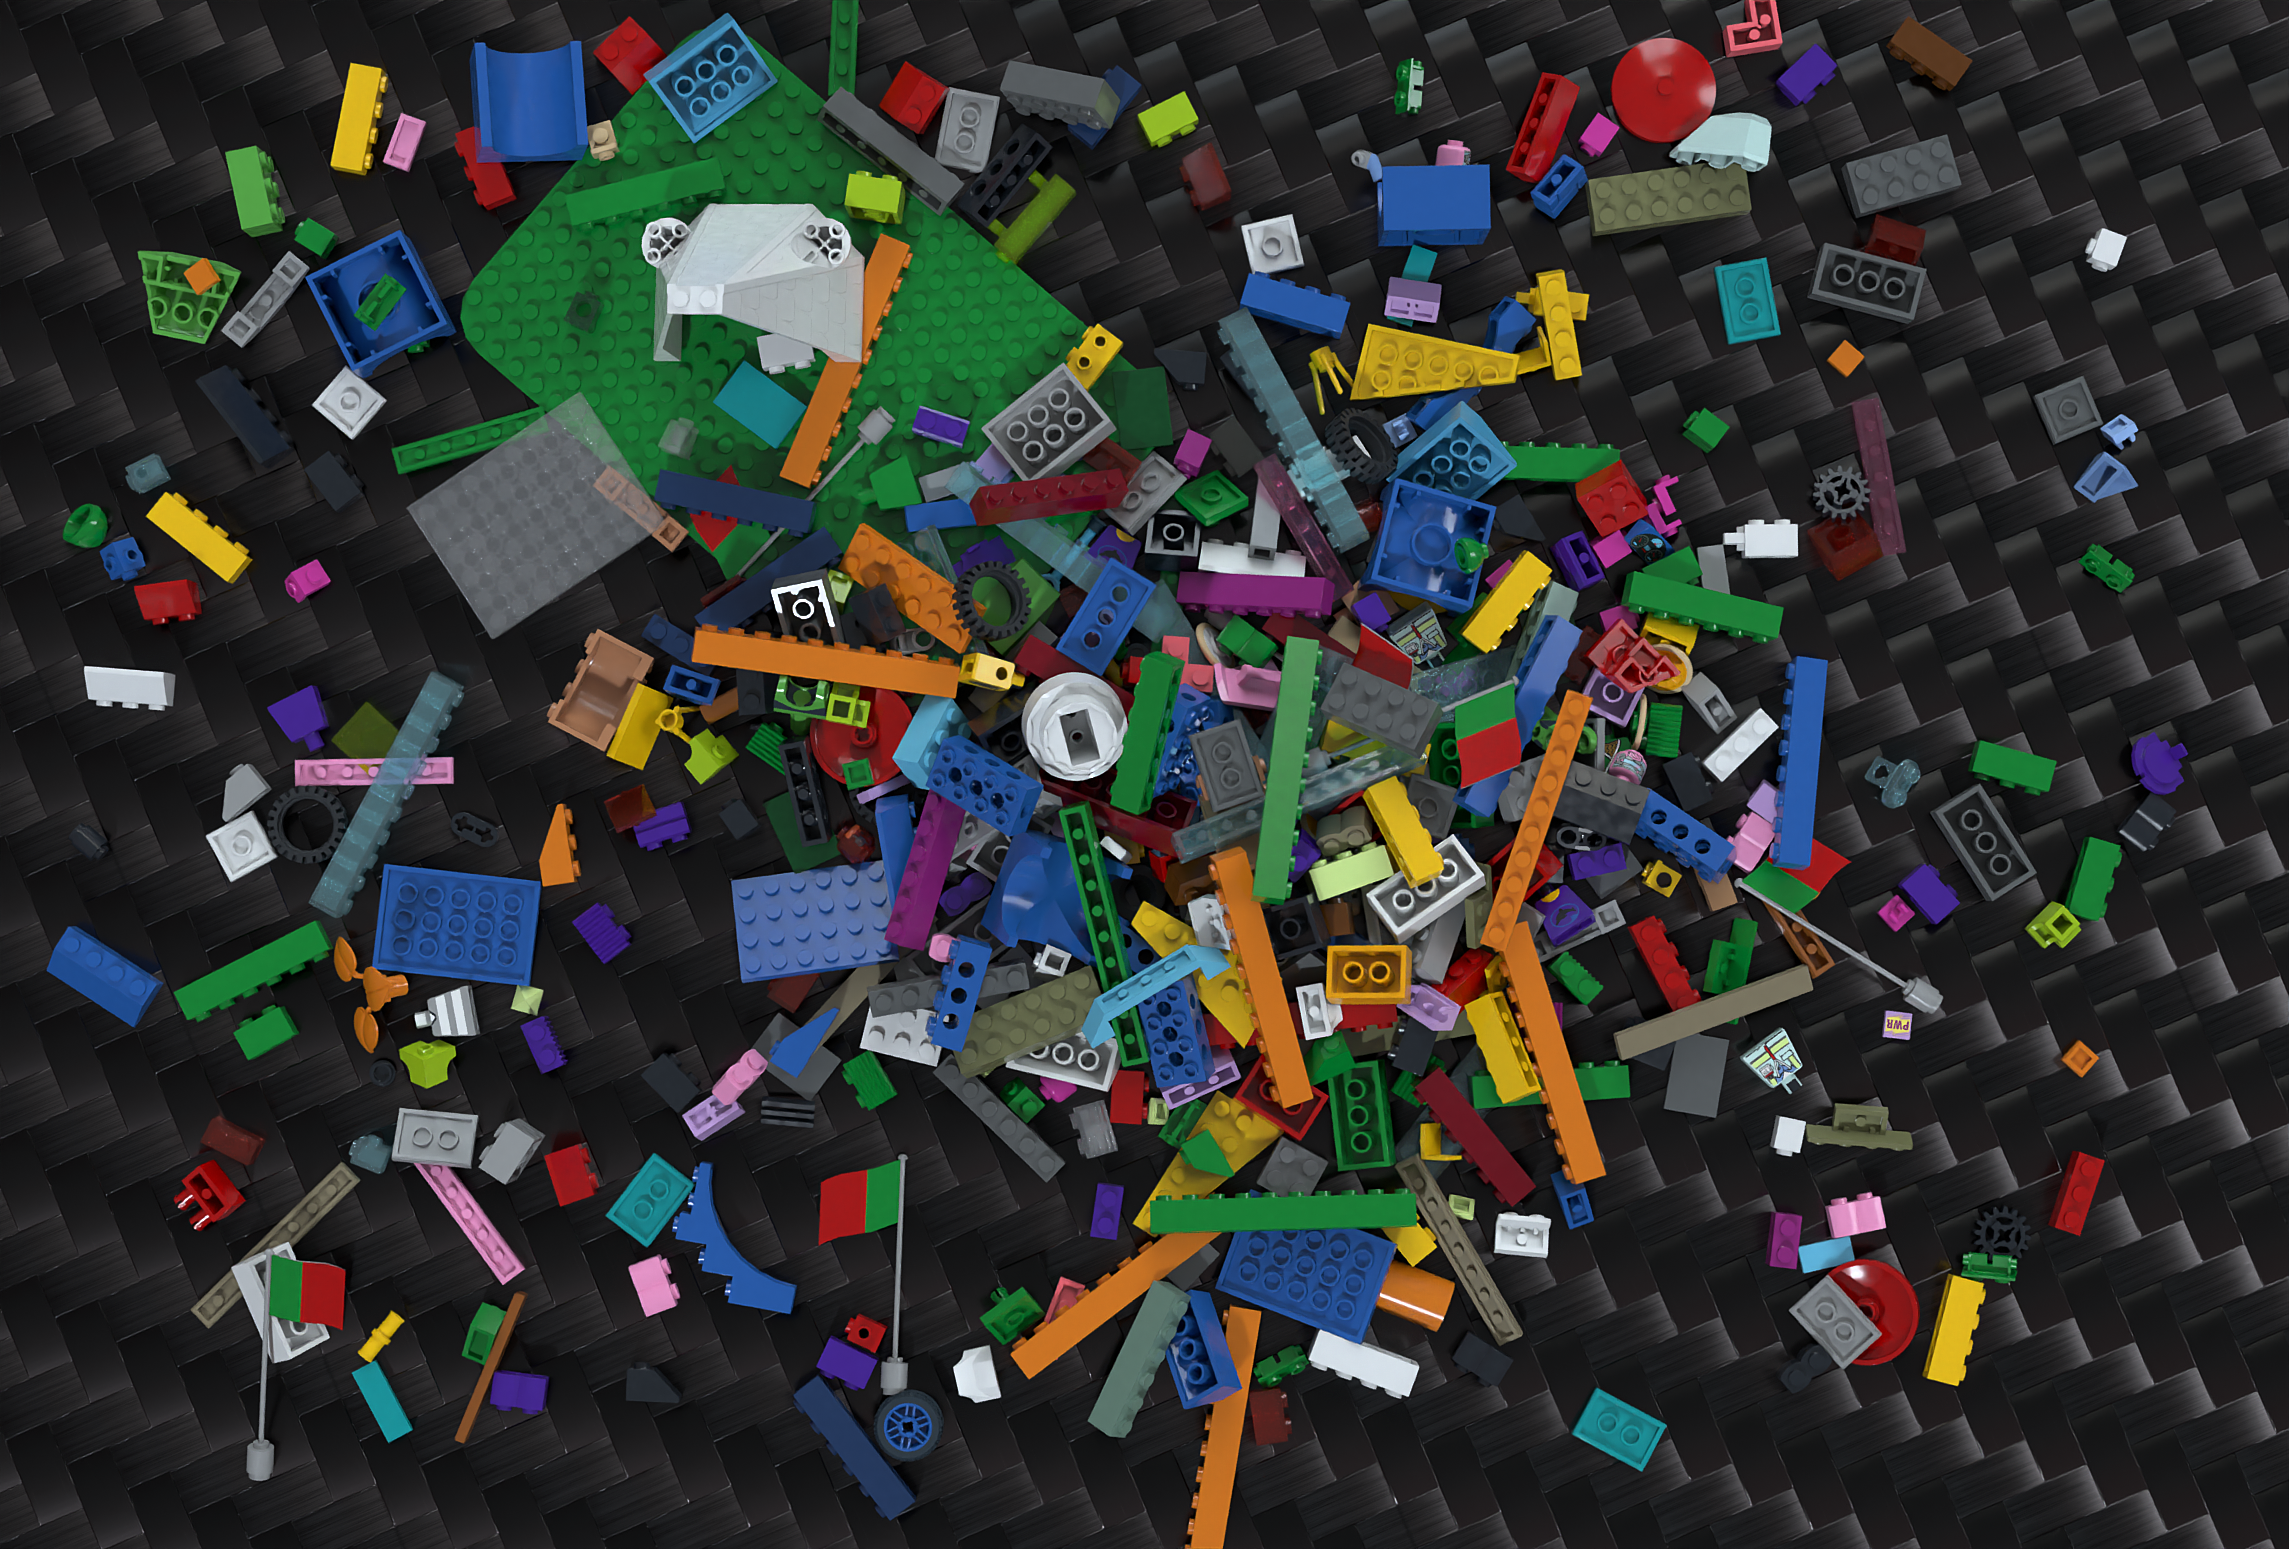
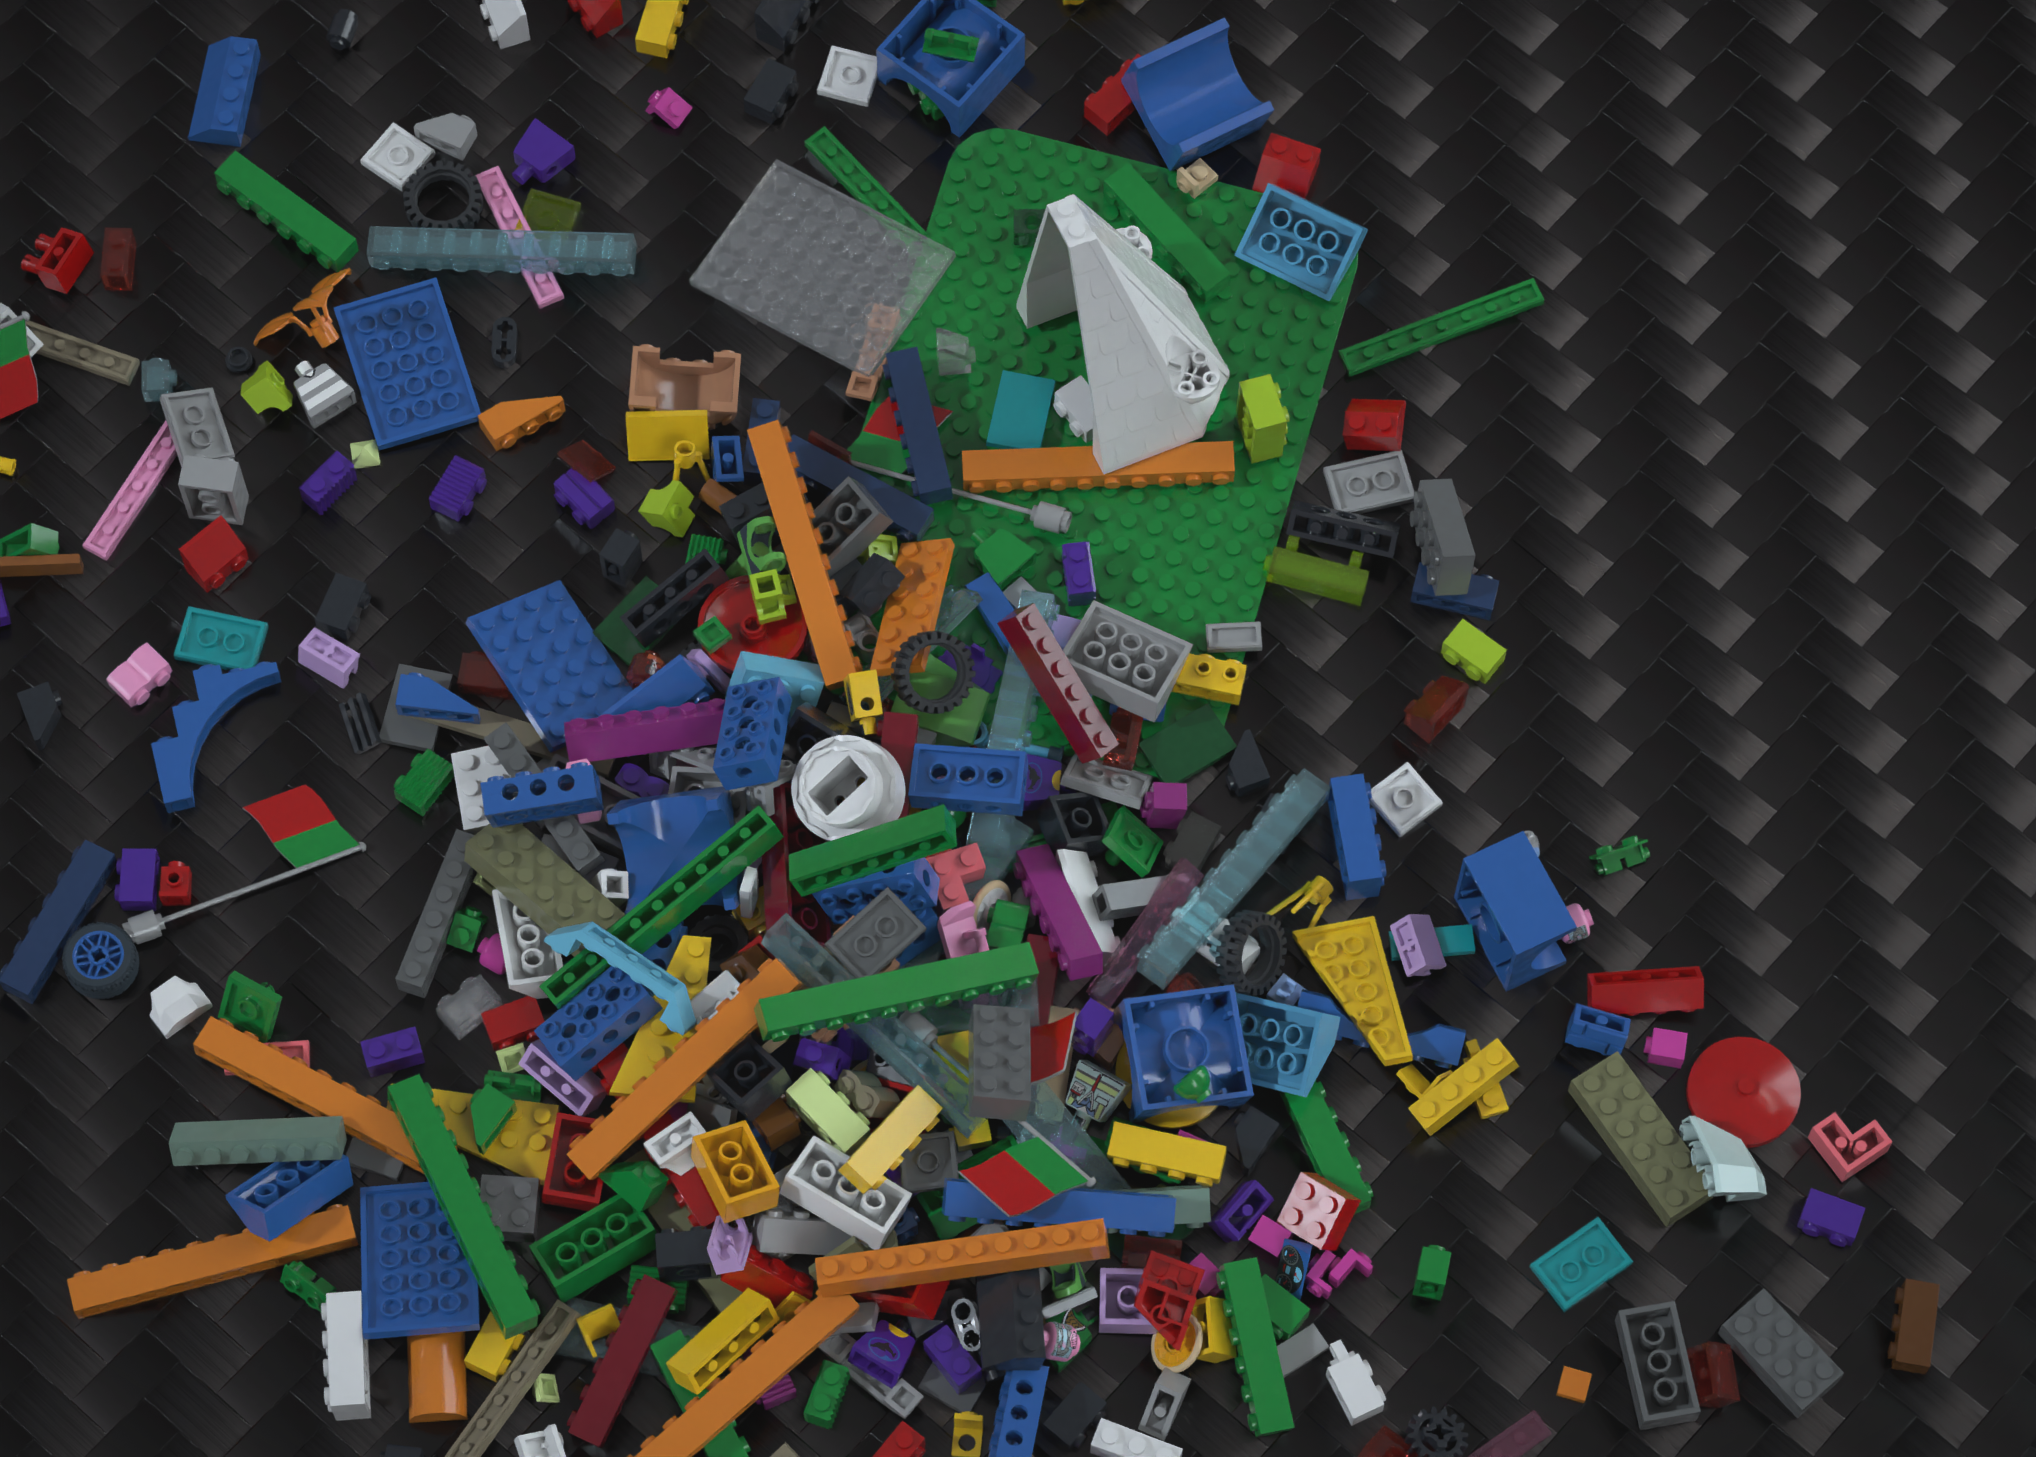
camera: 65 degrees right, 20 degrees down
green brick [233,1004,300,1060] -> none
bright pink tile [383,113,427,172] -> none
bright pink brick [712,1049,768,1105] -> none
dark grey brick [817,87,964,216] -> none
clear red brick [1248,1386,1292,1446] -> none
wheel [1630,694,1647,751] -> none
green brick [1639,702,1683,759] -> none
none -> light grey tile [1206,622,1262,653]

